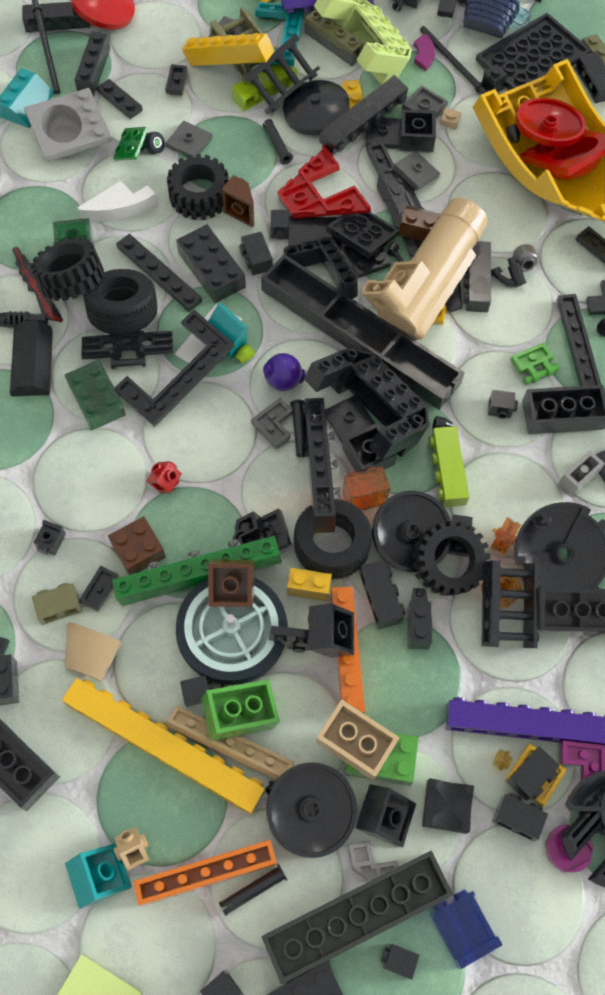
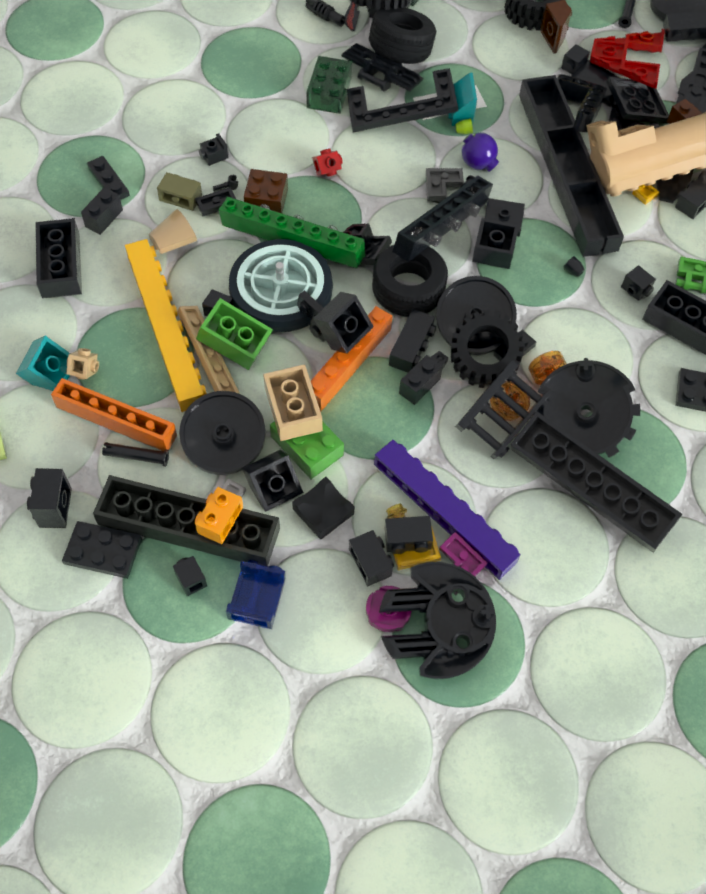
camera: 40 degrees right, 5 degrees down
black piece [10,320,53,397] -> none
black plate [116,233,202,312] -> none
black brick [176,224,246,303] -> none
reddish brown brick [208,559,254,607] -> none
black brick [239,231,273,276] -> none
yellow brick [287,568,332,602] -> none
black wedge [304,347,429,460] -> none
clear orange brick [342,467,390,511] -> none
lime brick [429,426,469,507] -> none
light grey brick [558,451,605,498] -> none
none -> light orange brick [195,486,243,544]
none -> black hand [212,175,238,191]

